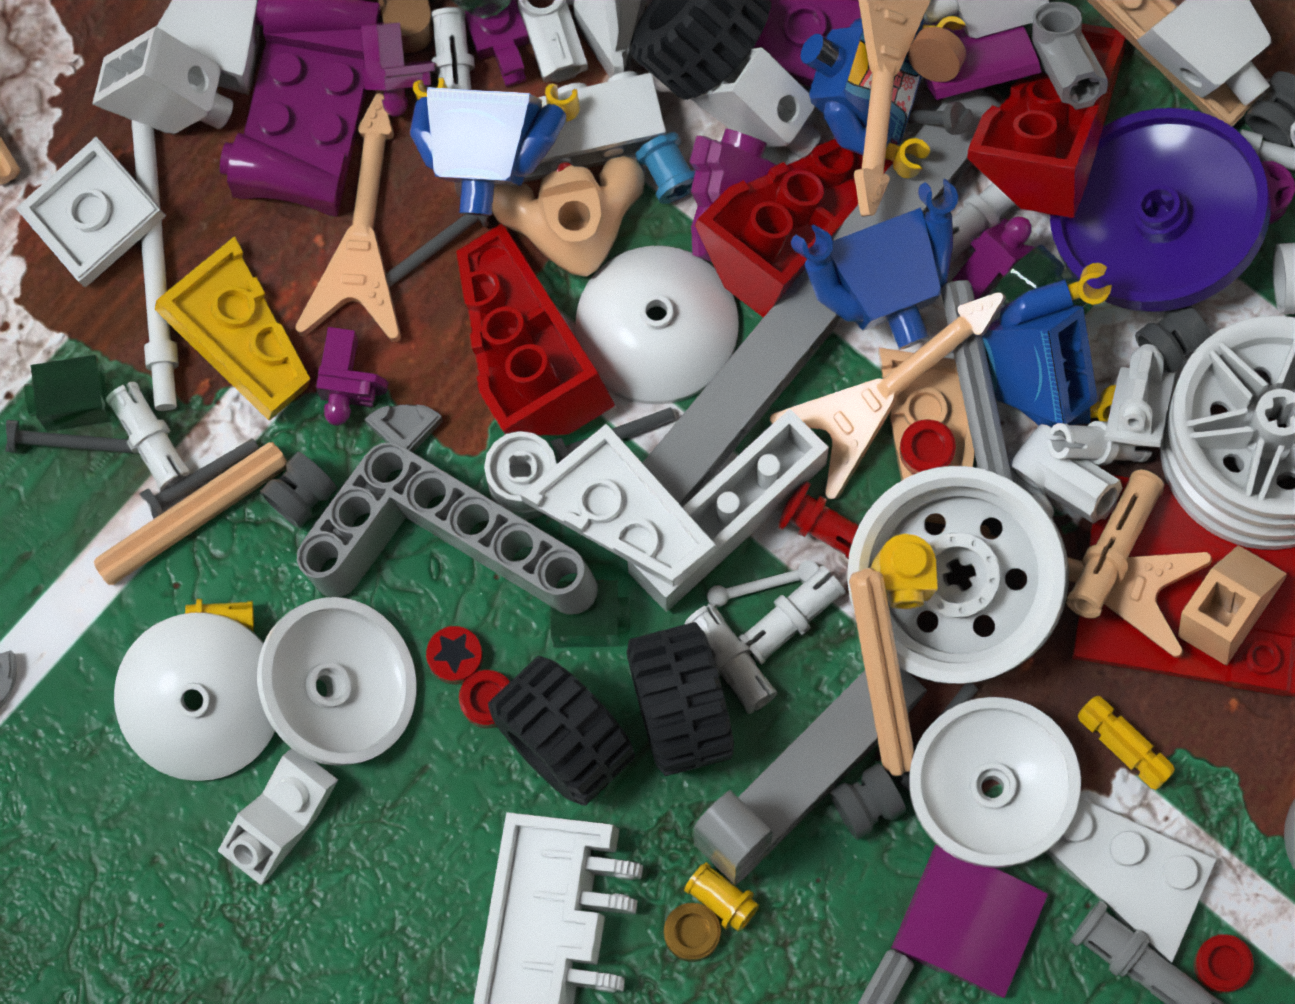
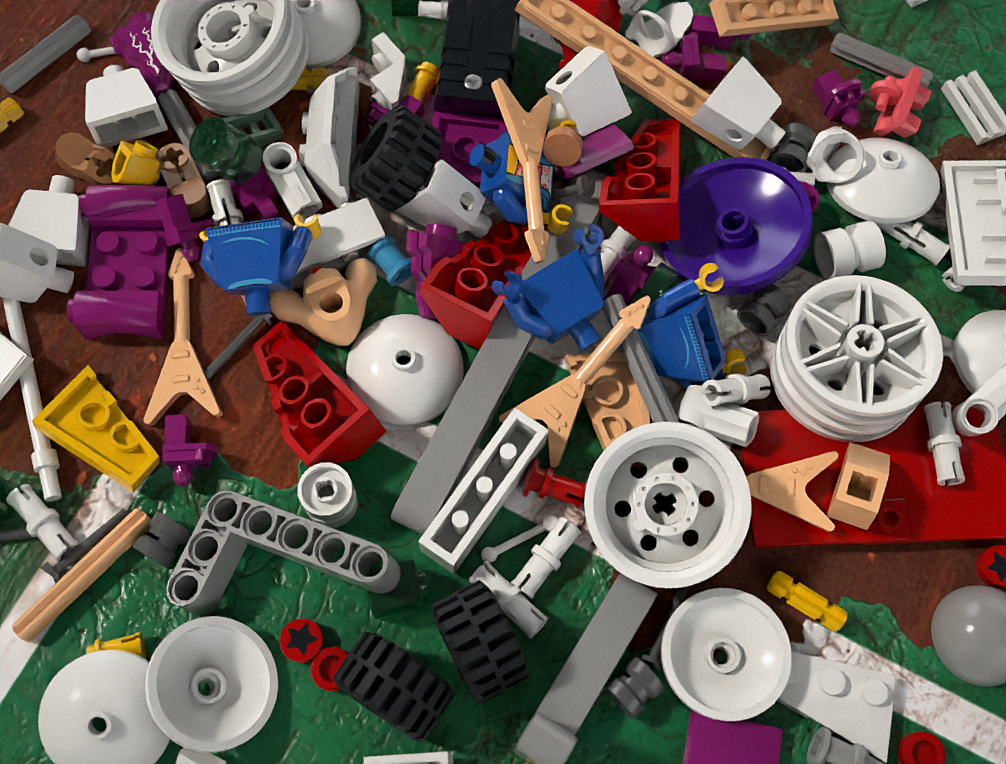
camera: 20 degrees left, 5 degrees down
light grey tile [365,405,443,453] -> none
white wing [520,424,717,587] -> none
dark grey piece [550,407,675,463] -> none
light nougat axle [849,568,914,776] -> none
yellow plate [871,534,938,609] -> none
red tile [899,419,956,474] -> none
light grey piece [1032,2,1108,110] -> none
light nougat pin [1067,470,1164,618] -> none
white hinge [1104,344,1175,447] -> none

